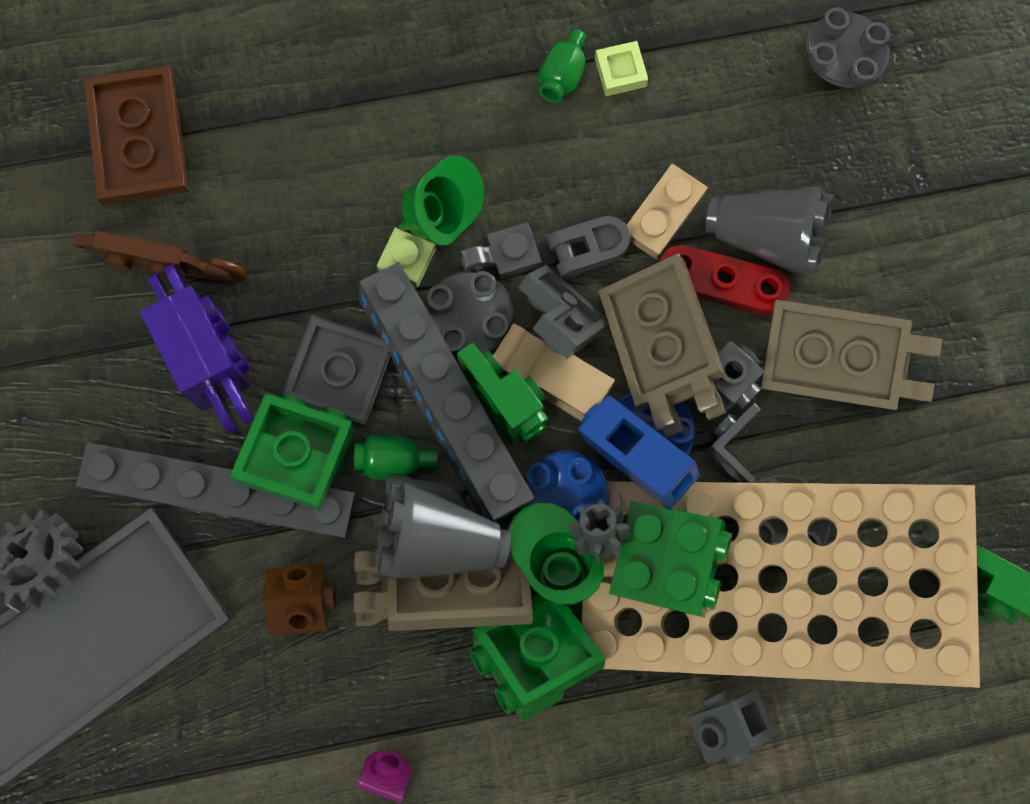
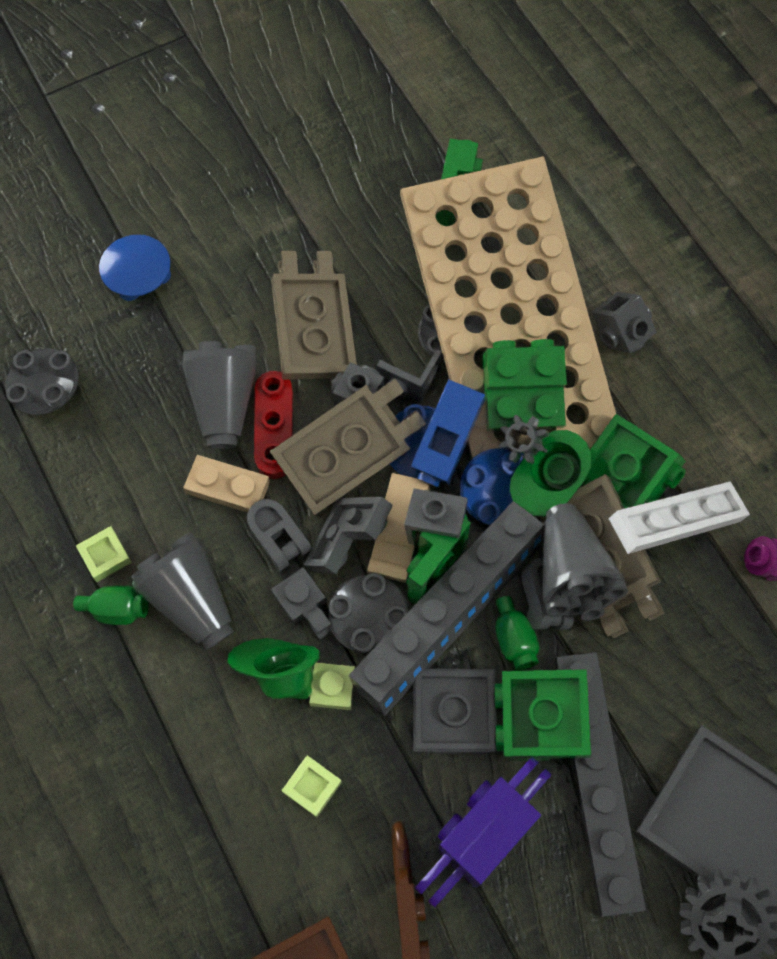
camera: 105 degrees left, 10 degrees down
reddish brown brick [262,564,337,636] -> none
none -> blue dish [99,235,171,301]
none -> dark grey cone [131,532,234,650]
none -> yellowish green plate [282,755,342,818]
none -> dark grey bracket [404,488,468,545]
none -> white plate [609,481,750,554]

